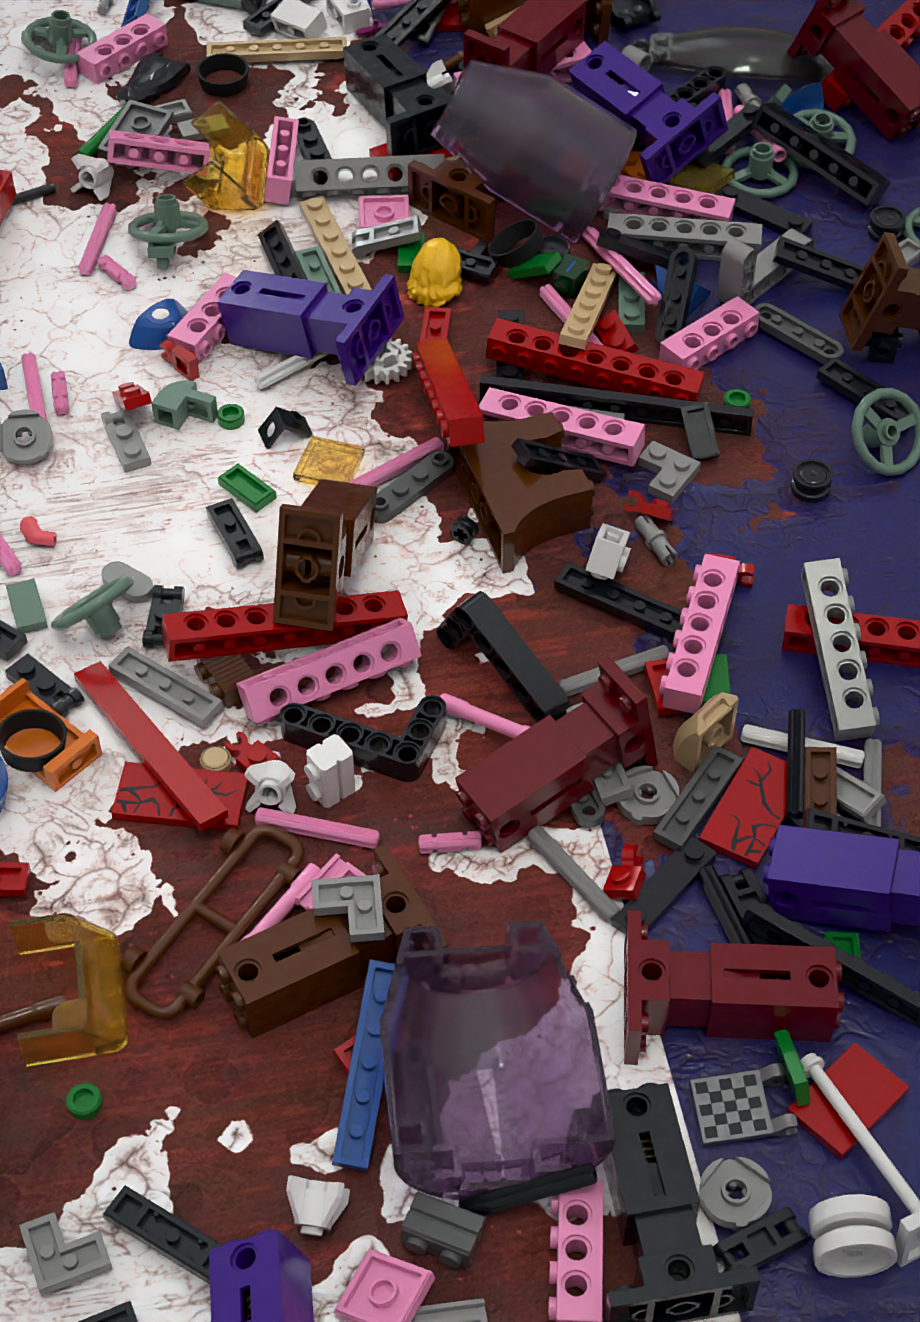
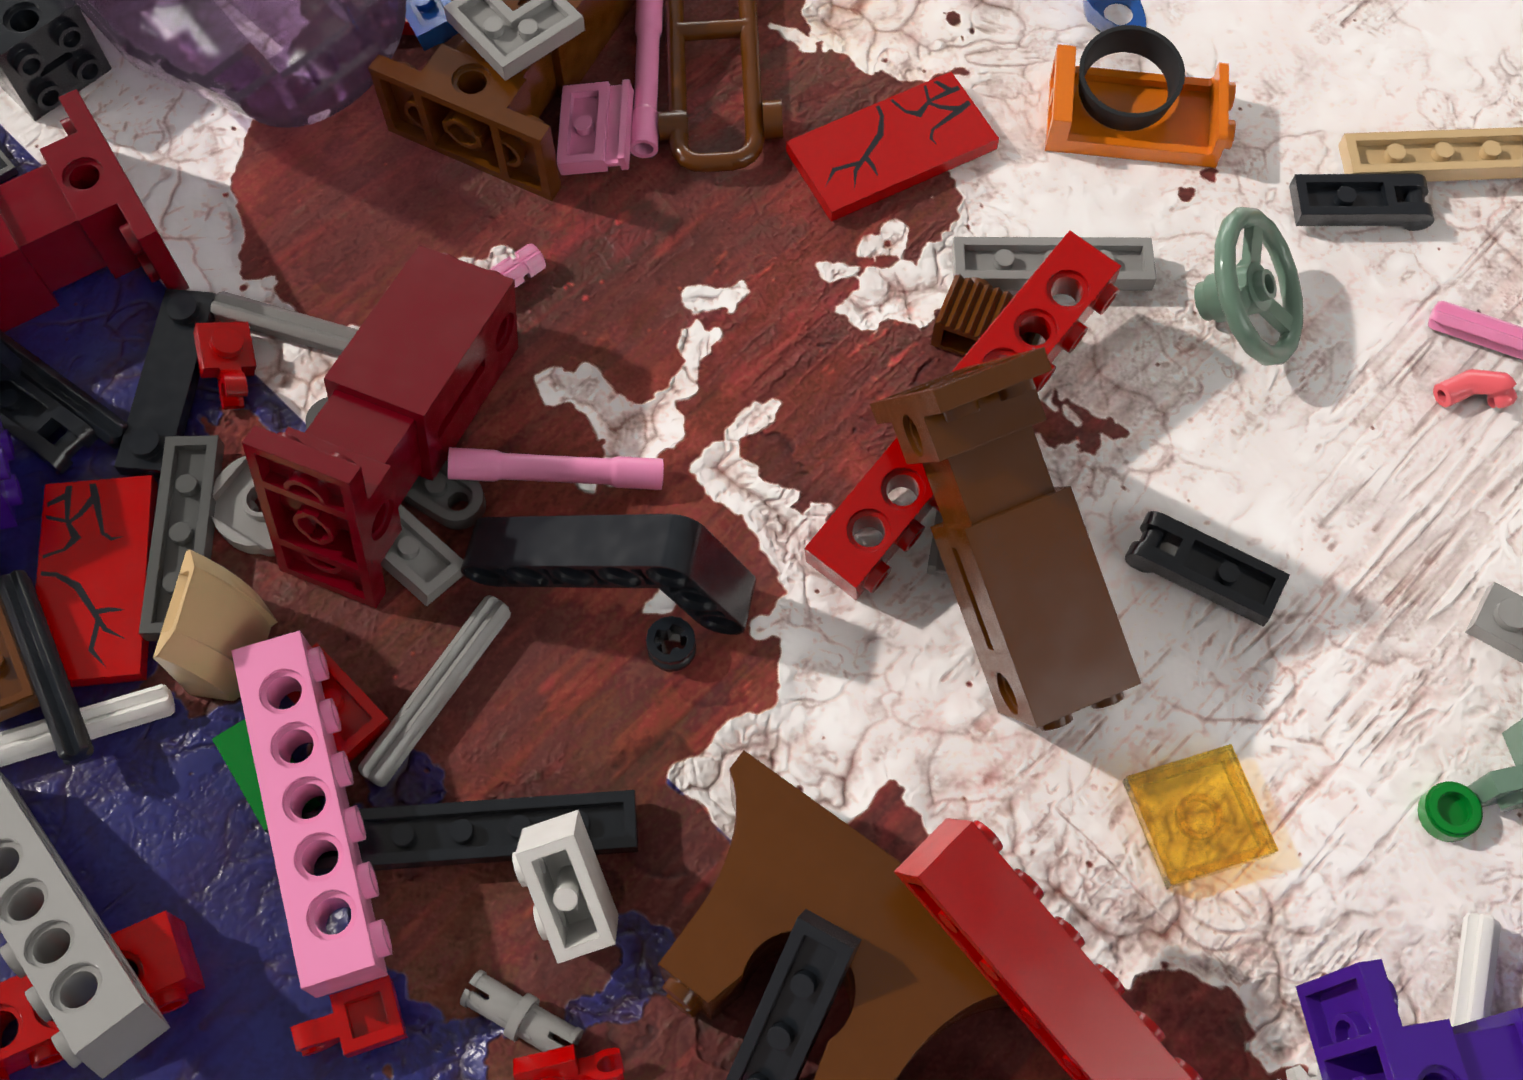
camera: 145 degrees right, 15 degrees up
sand green tile [5,578,48,633] -> none
black plate [5,653,85,717] -> none
red tile [74,661,228,831] -> none
light grey tile [101,561,153,603] -> none
black plate [142,585,185,649] -> none
tan piece [200,746,232,772] -> none
green tile [217,463,277,513] -> none
red plate [224,731,280,772] -> none
bright pink brick [236,618,422,724] -> none
white brick [244,760,296,814] -> none
bright pink axle [255,807,380,849] -> none
black bracket [258,407,313,449] -> none
black beam [279,695,446,782] -> none
white brick [304,734,355,808] -> none
bright pink axle [348,437,444,487] -> none
dark grey plate [375,451,454,524] -> none
black bush [450,516,479,545] -> none

